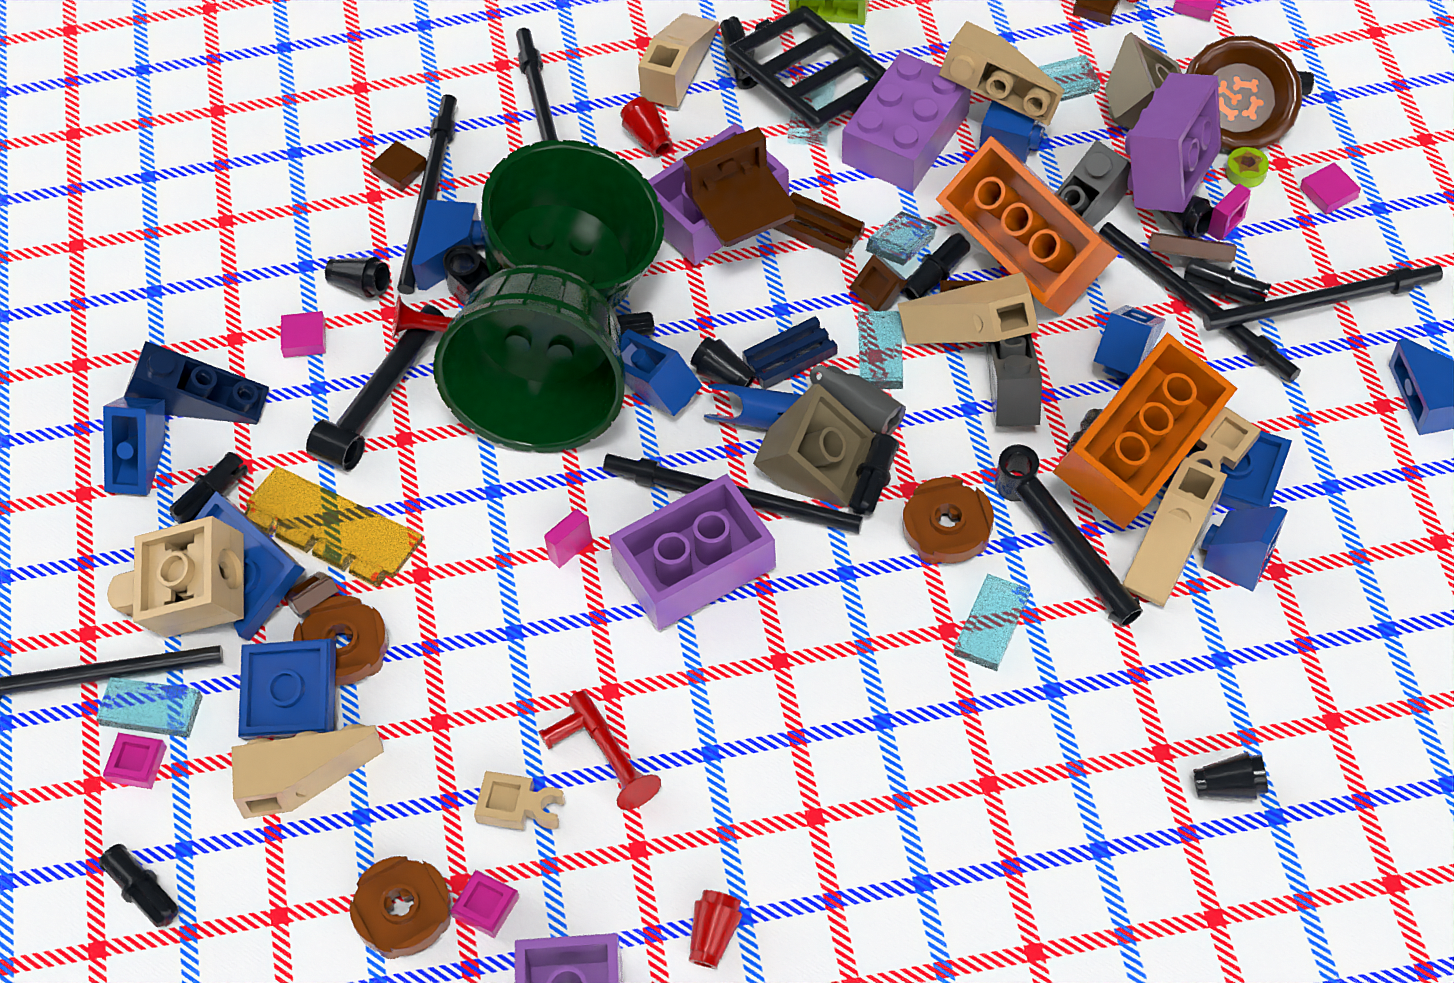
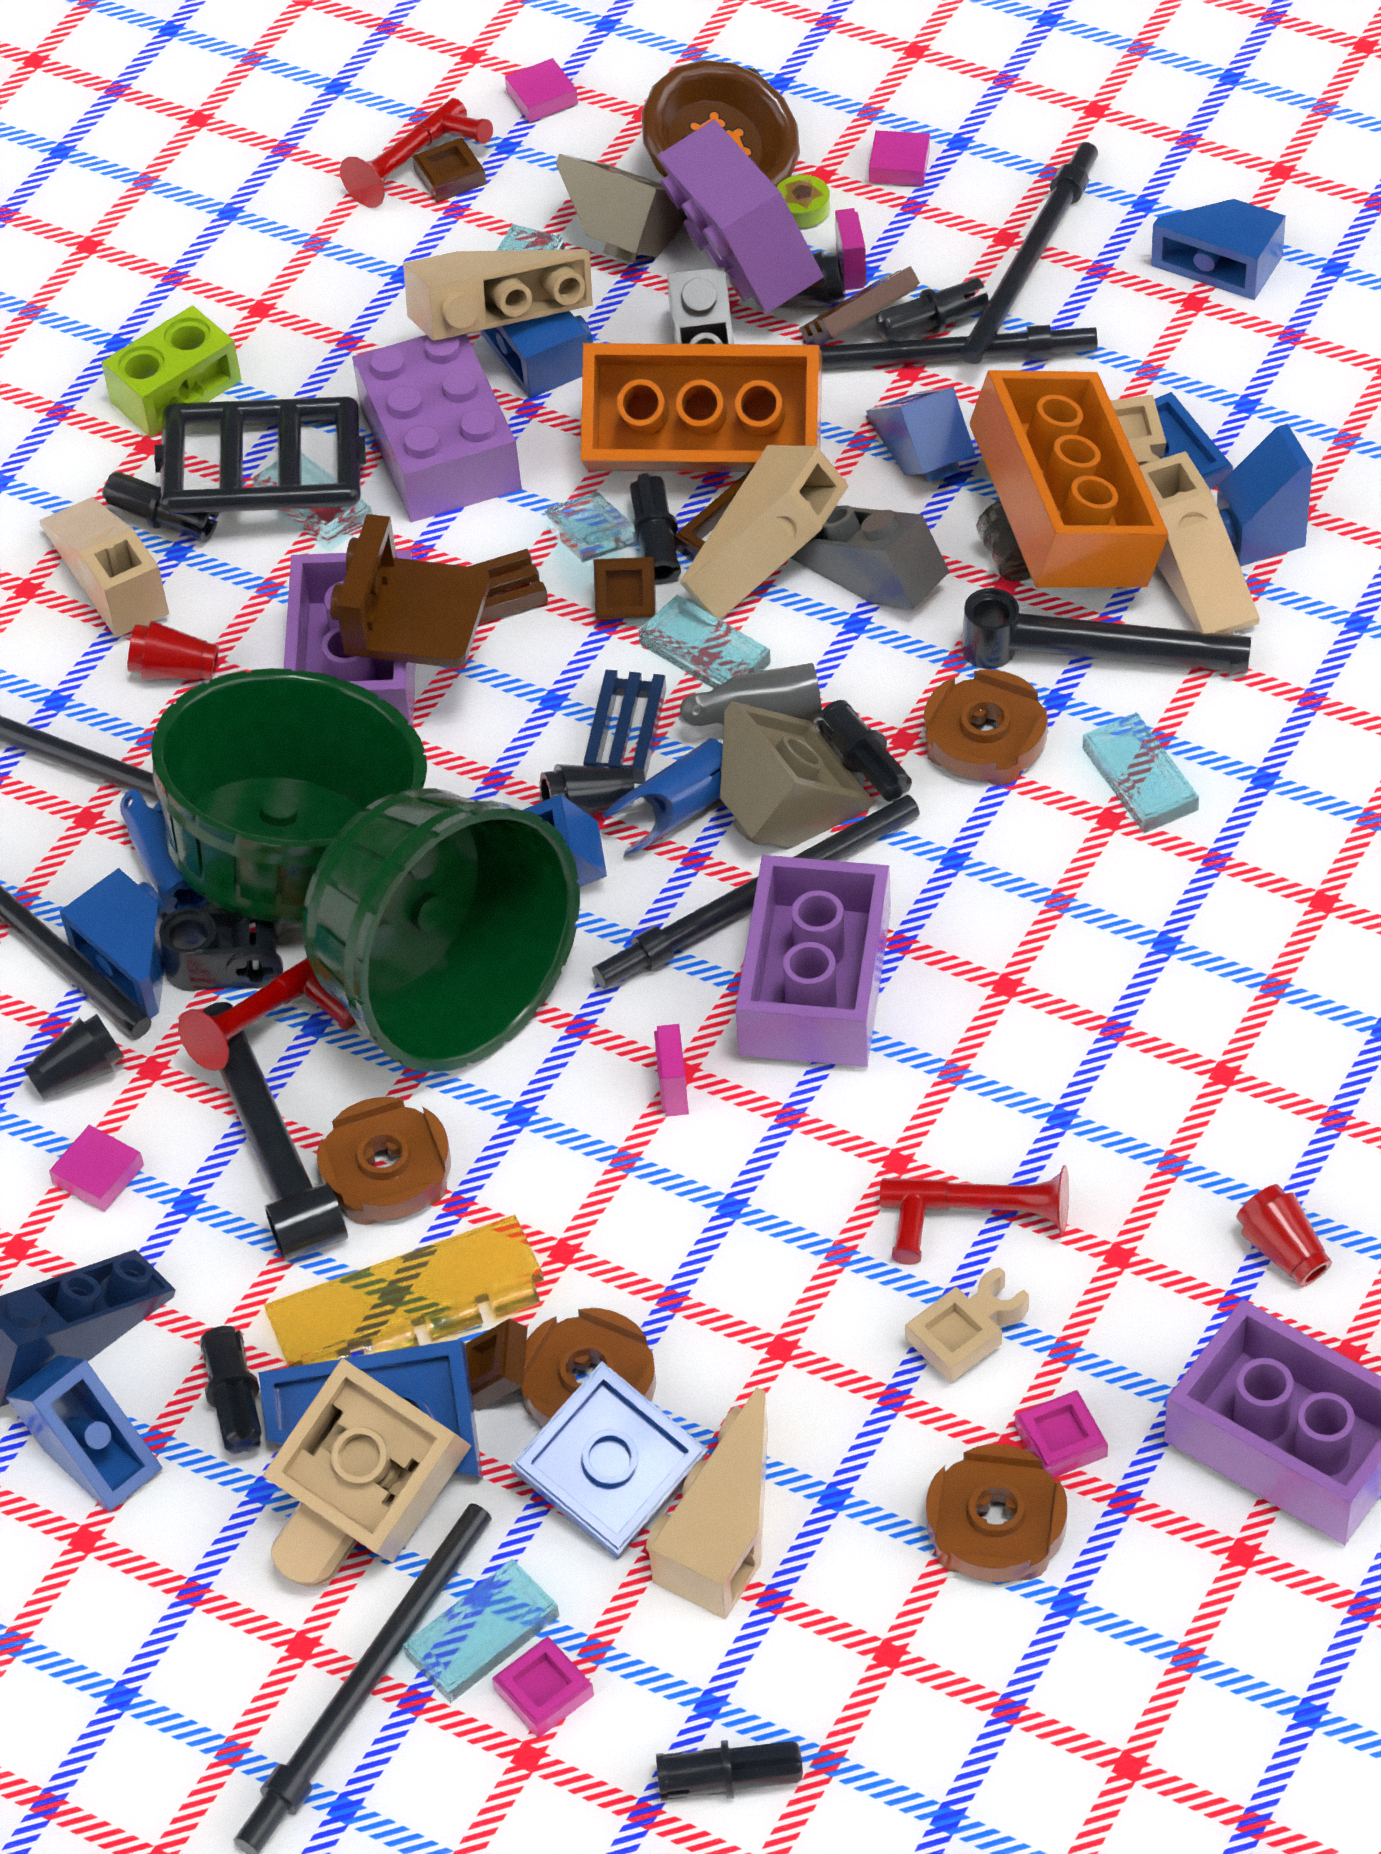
camera: 50 degrees left, 5 degrees down
none -> dark orange plate [317,1097,451,1225]

